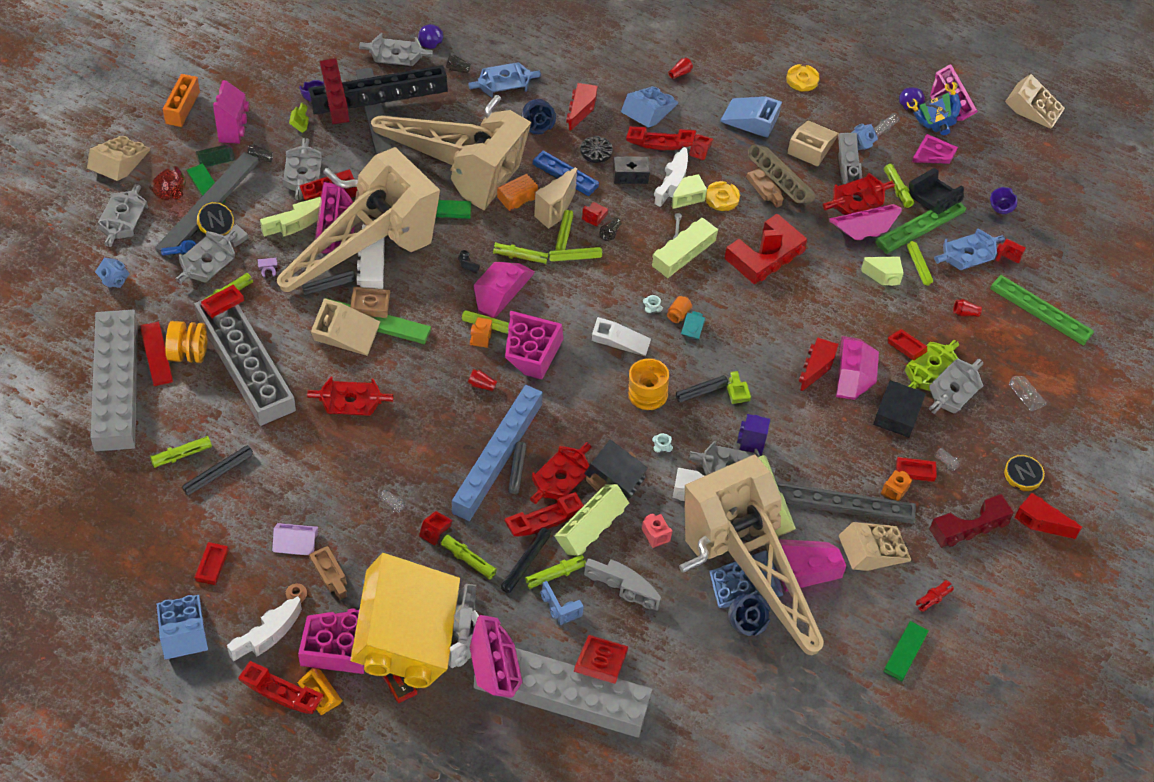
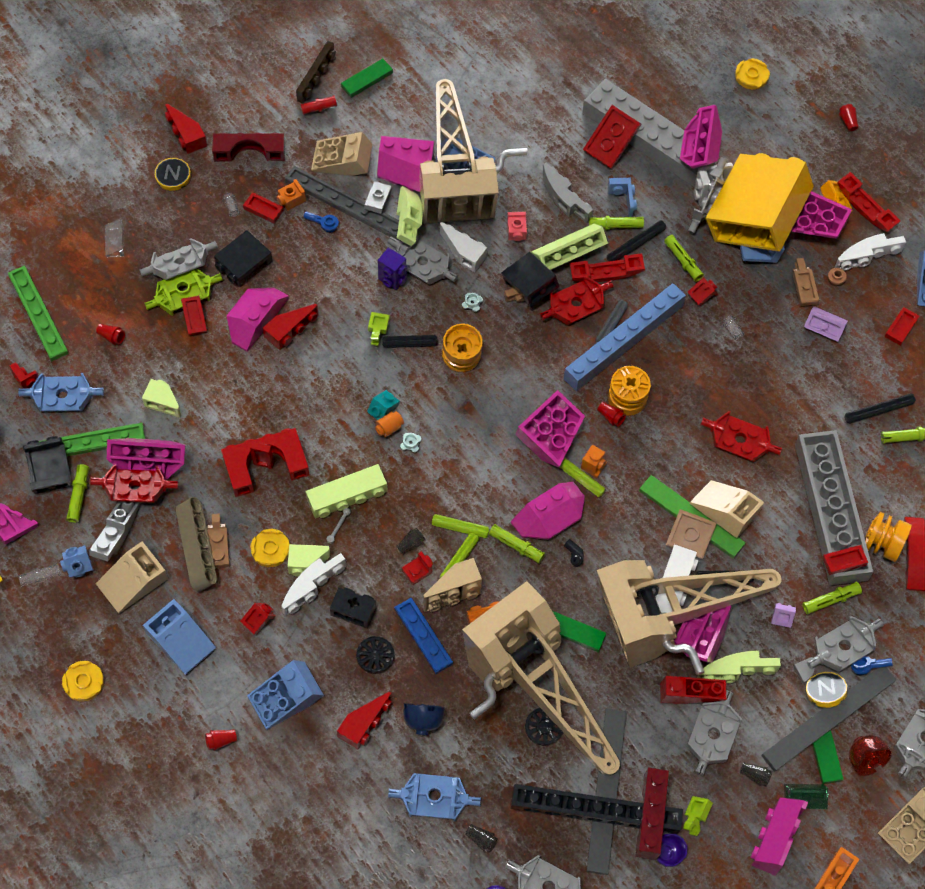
camera: 155 degrees left, 10 degrees up
white slope [592,317,651,357] -> none
red slope [626,126,696,150] -> none
dark blue cylinder [728,593,771,636] -> none
lime axle [907,241,933,286] -> none
none -> dark brown plate [296,41,336,104]
none -> blue plate [304,211,339,232]
none -> plate [364,181,392,214]
none -> light orange wheel [608,366,651,416]

